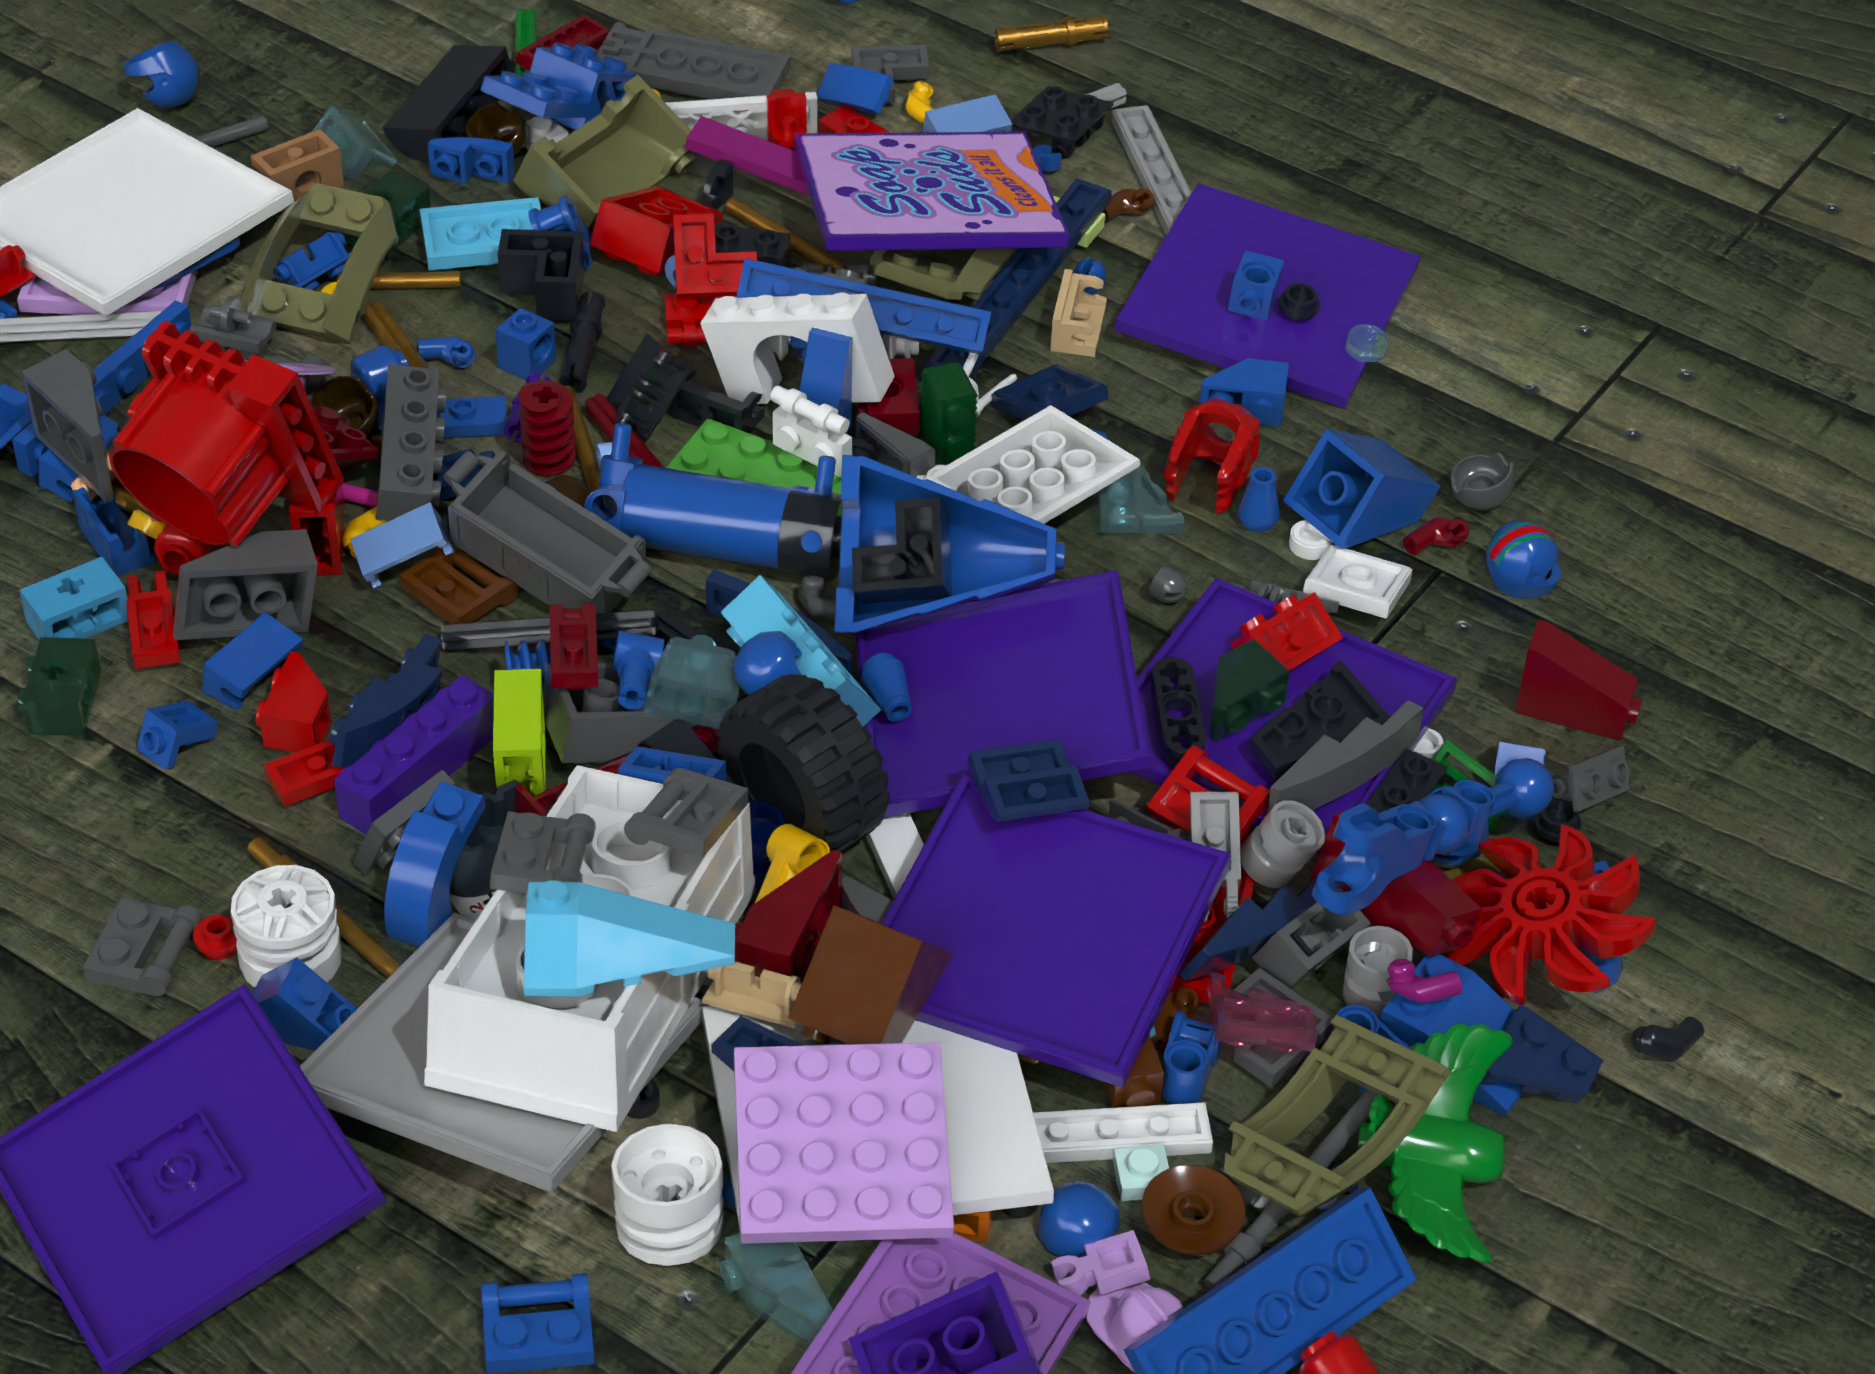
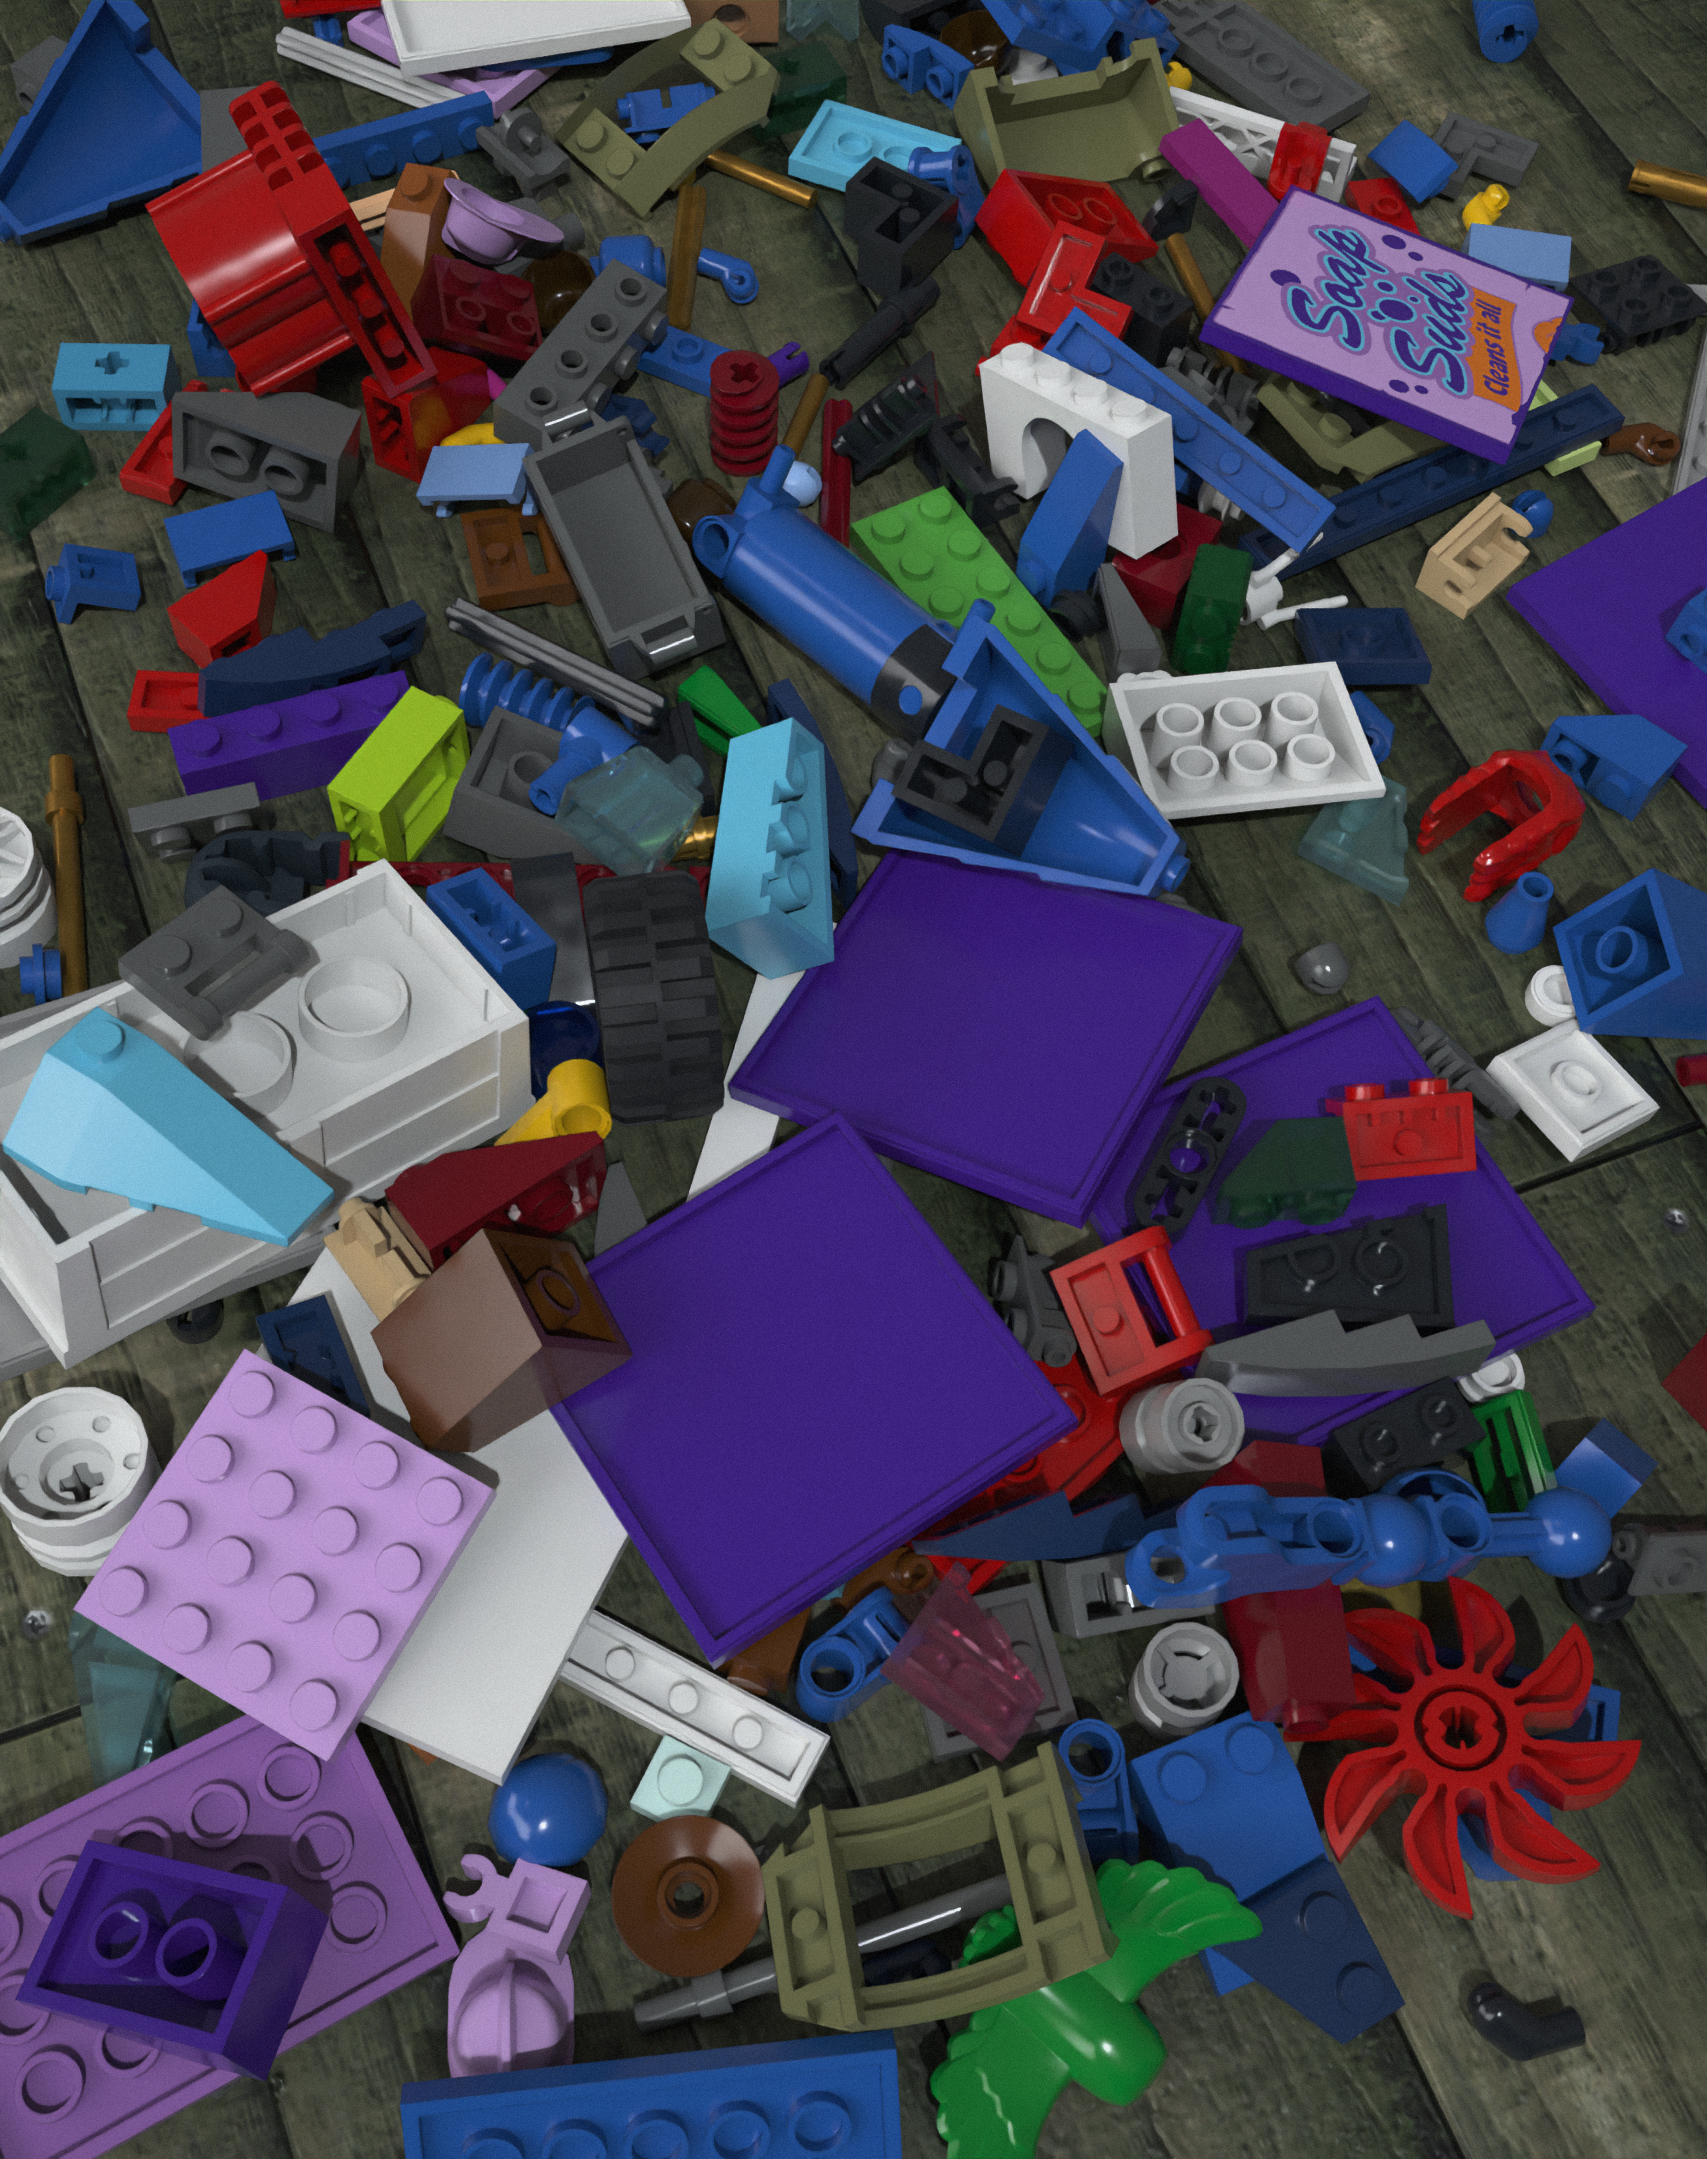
camera: 30 degrees right, 15 degrees up
blue arch [384,781,486,948] -> none
blue brick [495,308,556,380] -> none
dark red plate [549,604,598,690] -> none
dark grey plate [624,768,748,857] -> none
blue hair [734,631,802,696] -> none
white plate [770,385,852,478] -> none
blue cone [861,653,913,722] -> none
dark blue slope [967,739,1090,822] -> none
light grey hinge [1190,792,1241,922] -> none
magenta arm [1386,959,1462,1004] -> none
none -> blue plate [19,943,62,1006]
none -> green slope [678,665,762,760]

